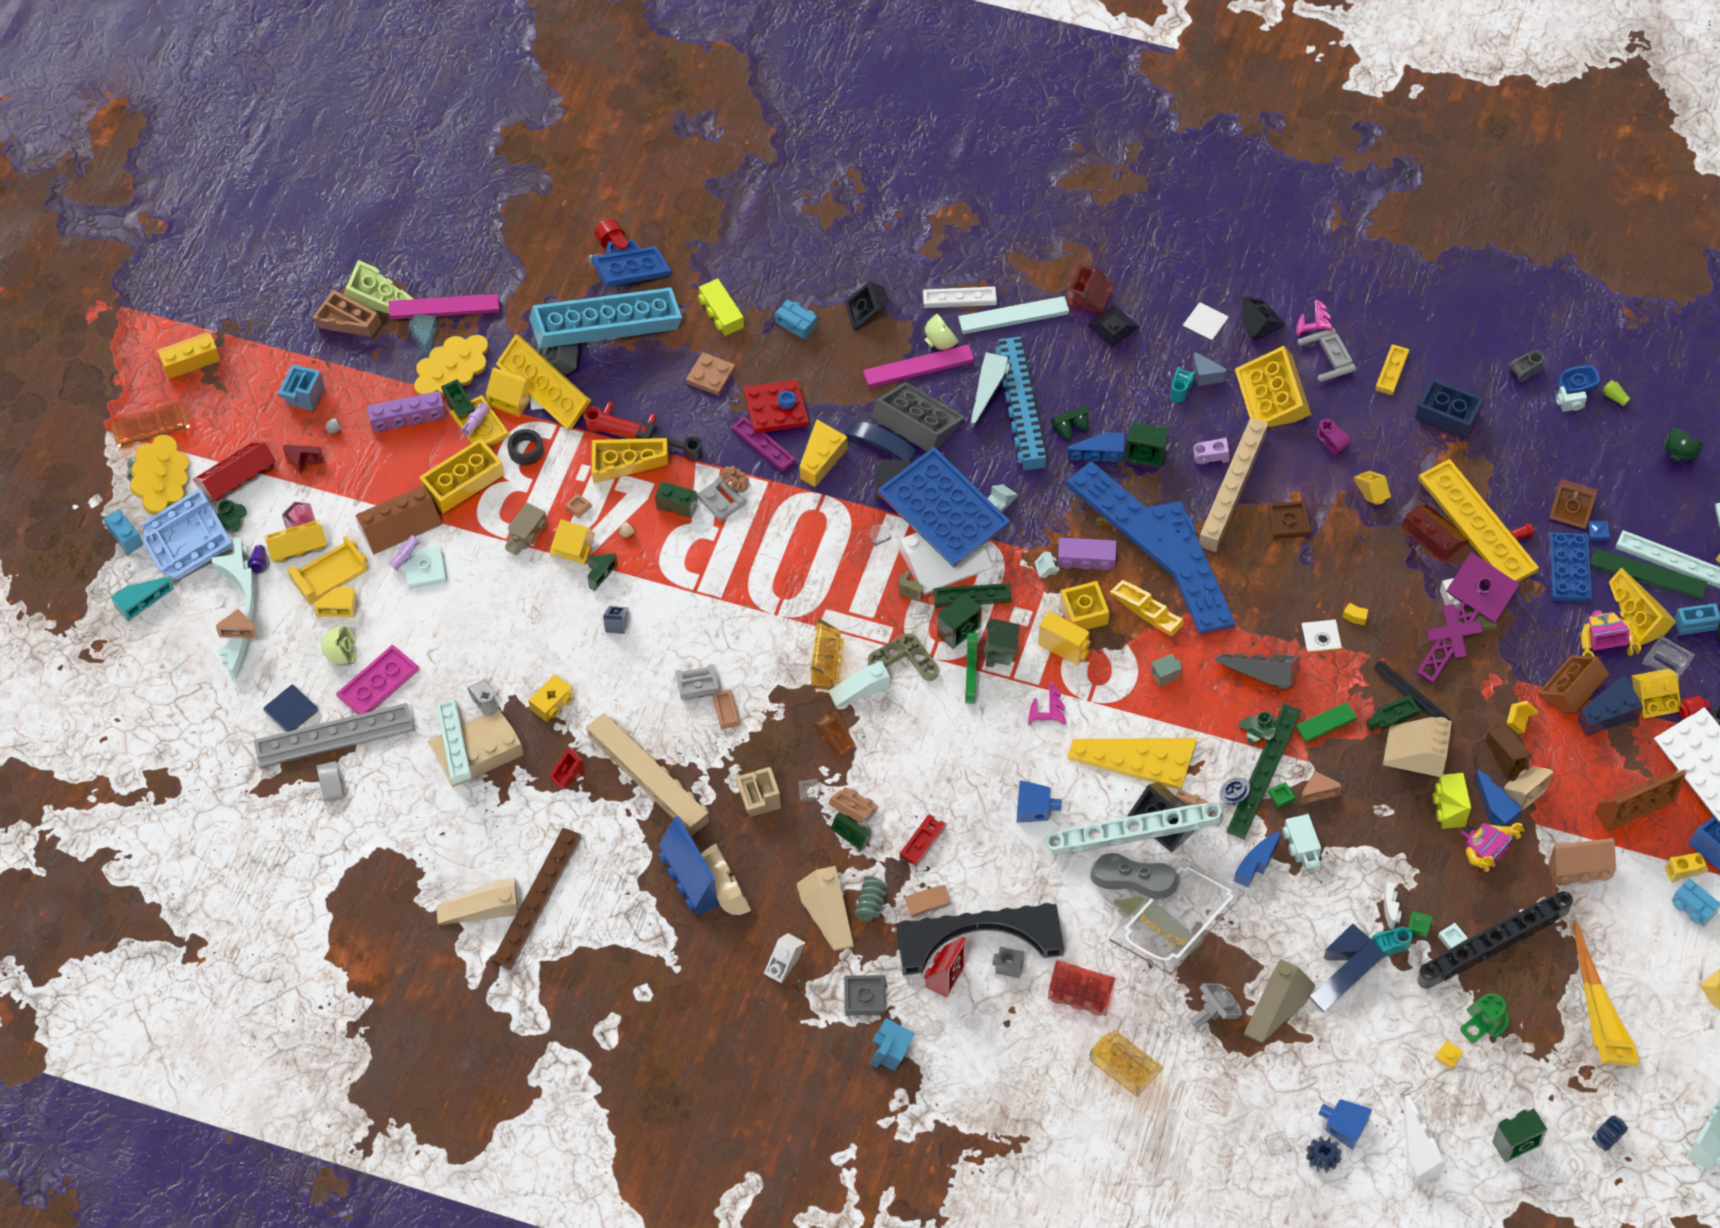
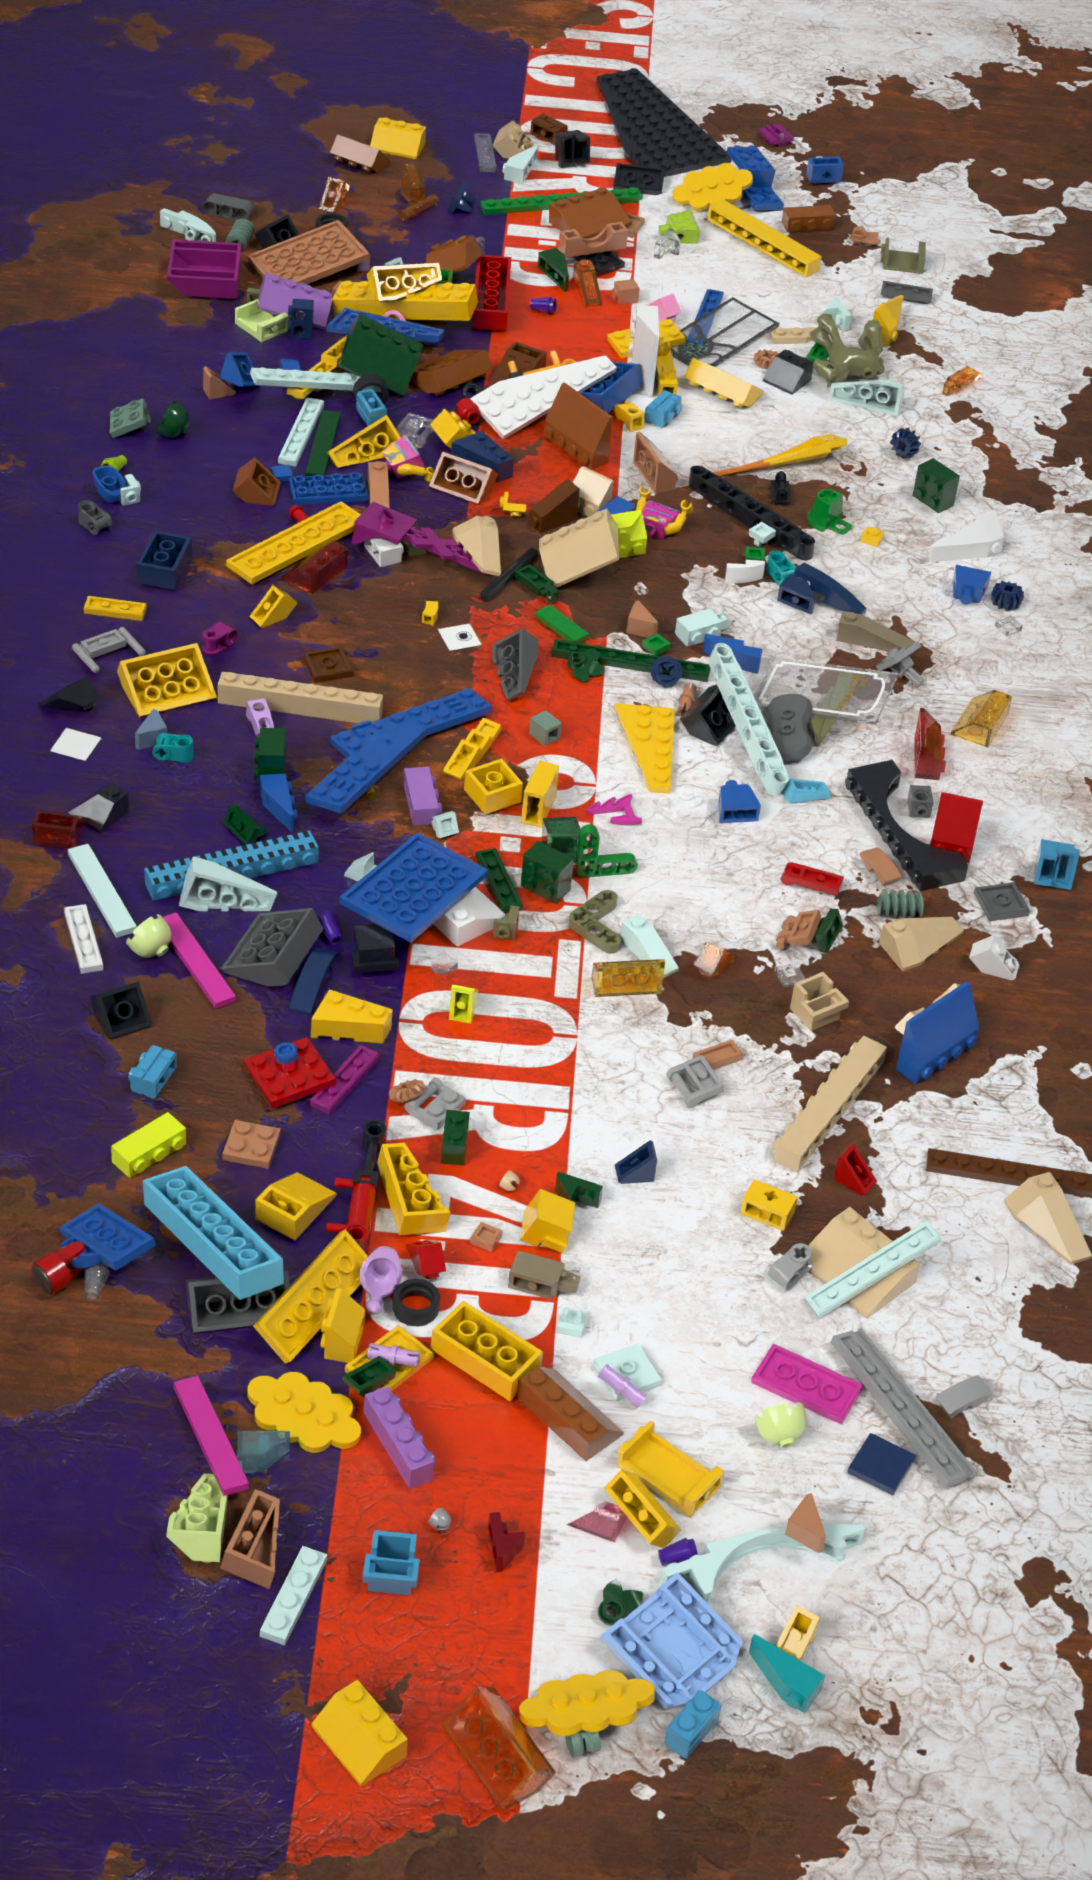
camera: 110 degrees left, 15 degrees down
red slope [192,440,276,501] -> none
yellow slope [313,587,357,618] -> none
dark pink piece [1297,300,1333,336] -> none
none -> sand green plate [110,398,151,438]
none -> yellow slope [255,1172,337,1240]
none -> light aqua plate [260,1546,327,1645]
none -> lavender piece [359,1246,402,1315]
none -> nougat slope [367,461,390,508]
none -> red slope [406,1239,446,1279]
none -> neon yellow slope [449,984,478,1024]
none -> tan wedge [452,516,501,576]
none -> light aqua tile [557,1307,587,1338]
none -> black hinge [770,471,791,504]
none -> yellow slope [776,1605,821,1661]
none -> medium azure slope [783,779,831,803]

